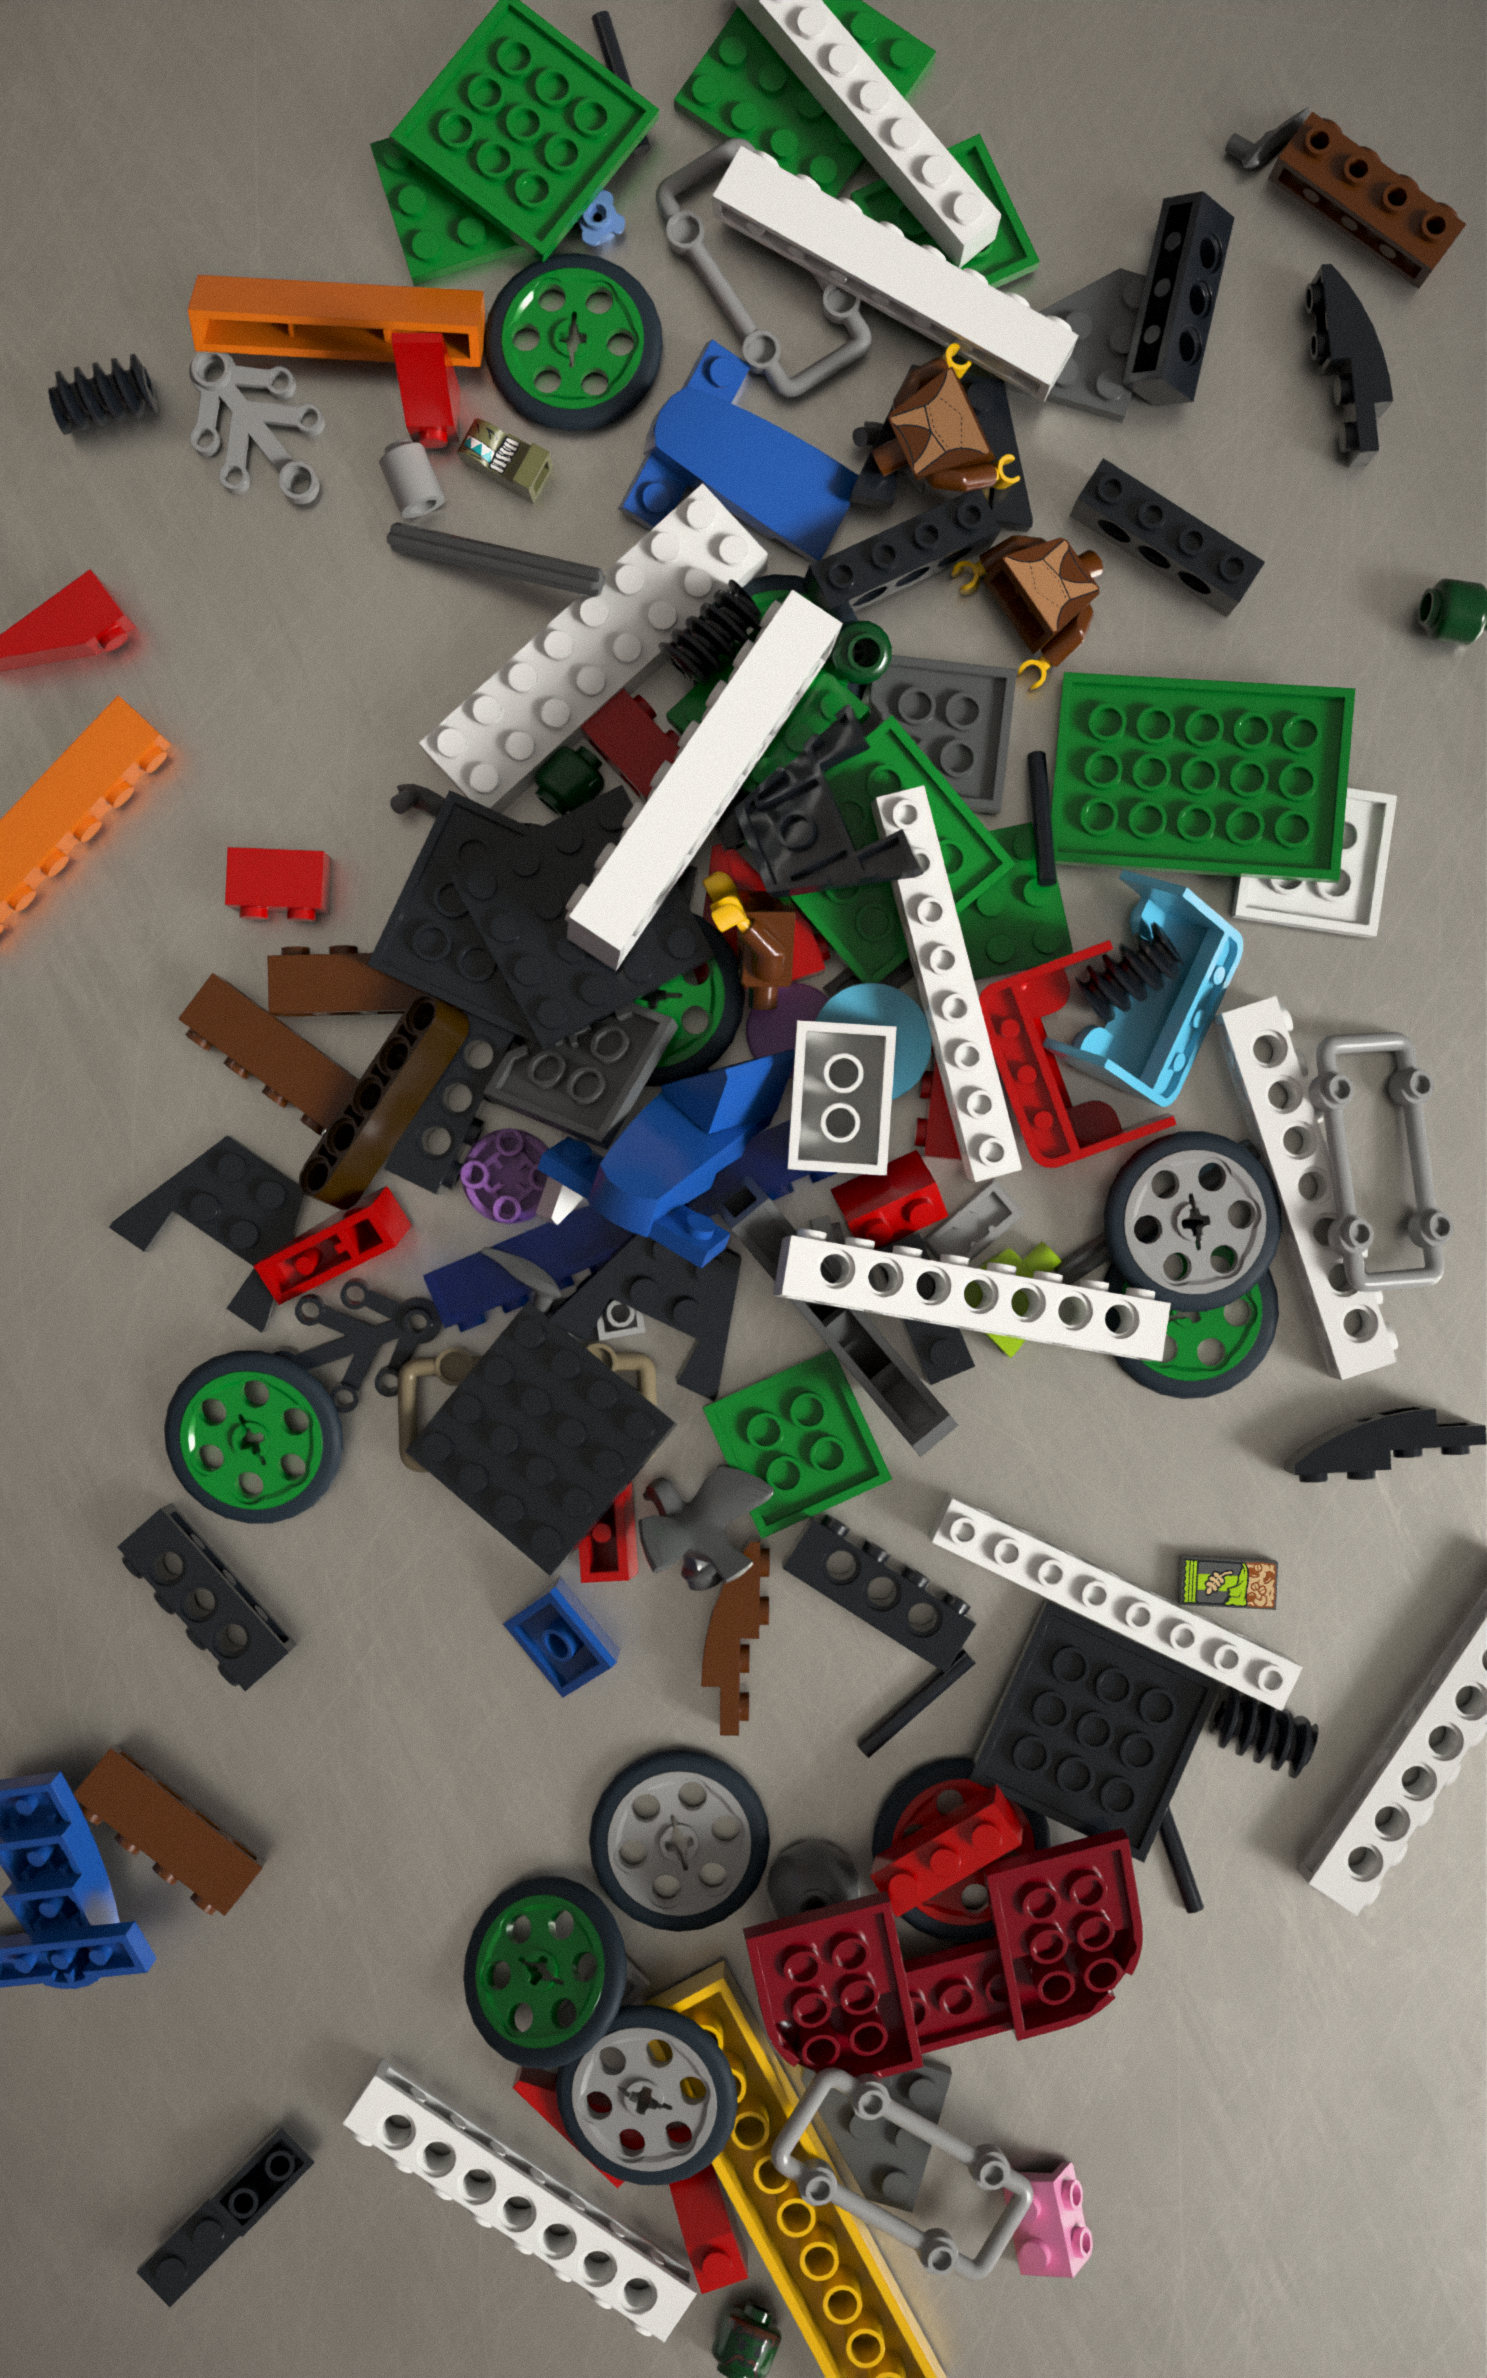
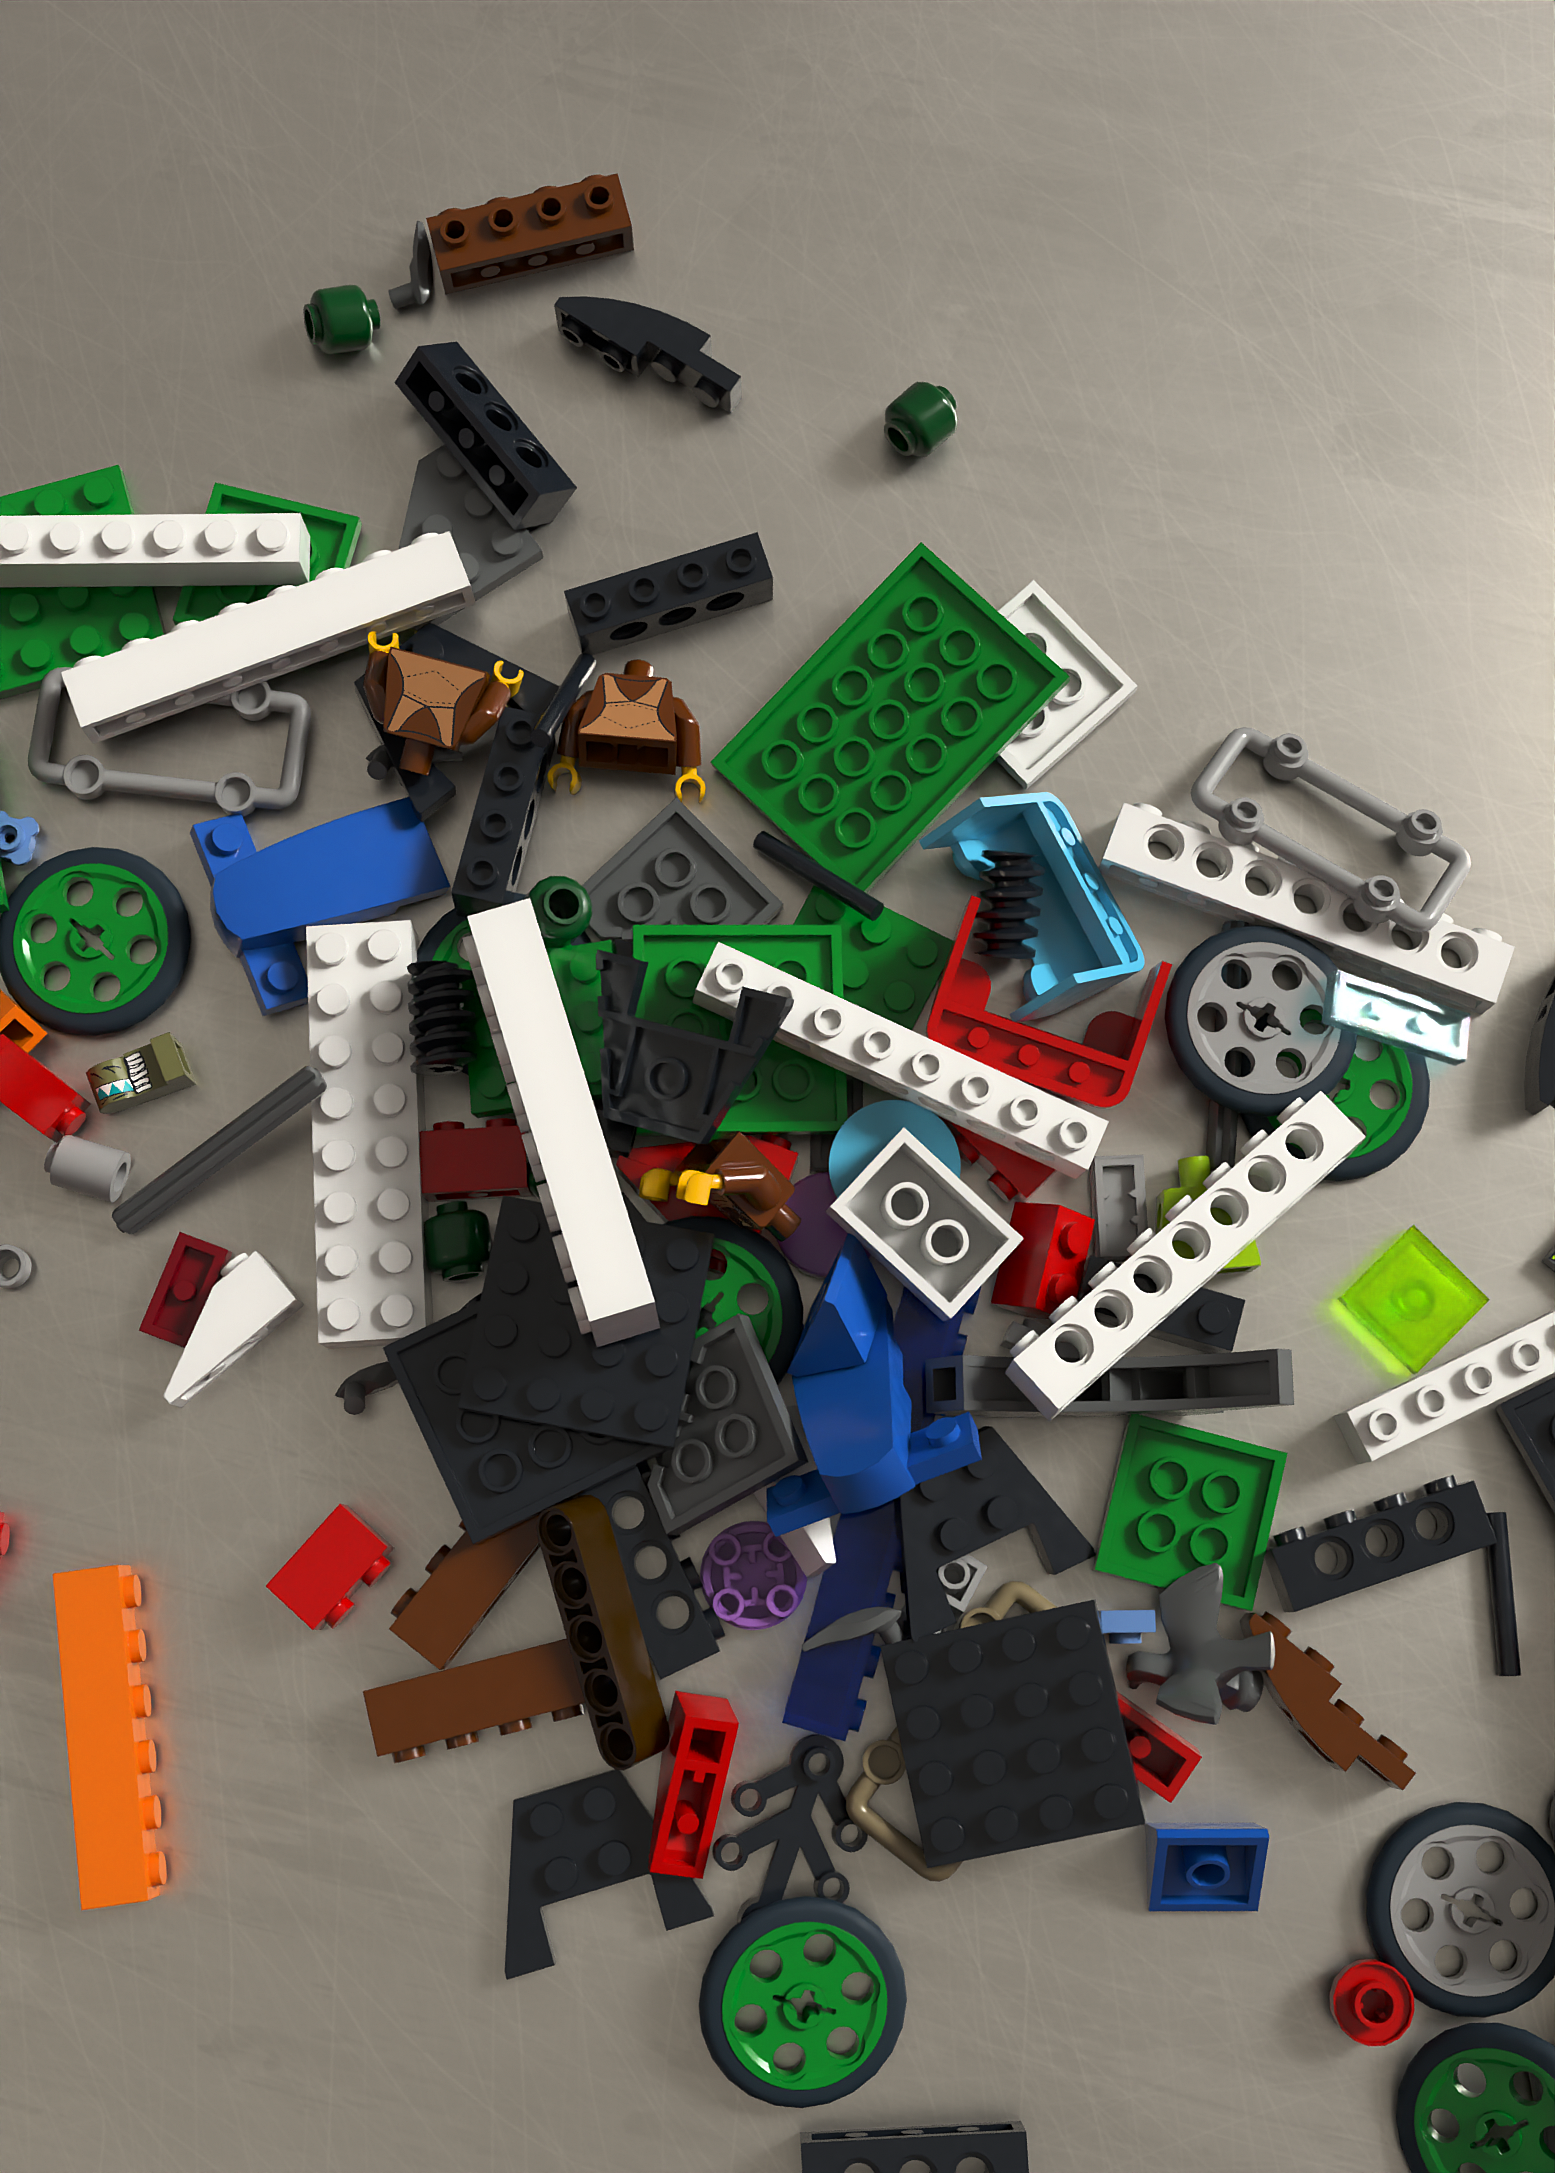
camera: 50 degrees left, 10 degrees down
none -> dark red plate [139,1232,232,1348]
none -> white slope [163,1251,304,1408]
none -> dark green head [303,285,380,354]
none -> black bar [530,653,596,747]
none -> medium blue plate [1098,1610,1156,1644]
none -> clear light blue tile [1321,970,1471,1066]
none -> red plate [1329,1959,1415,2046]
none -> clear neon green plate [1338,1225,1490,1374]

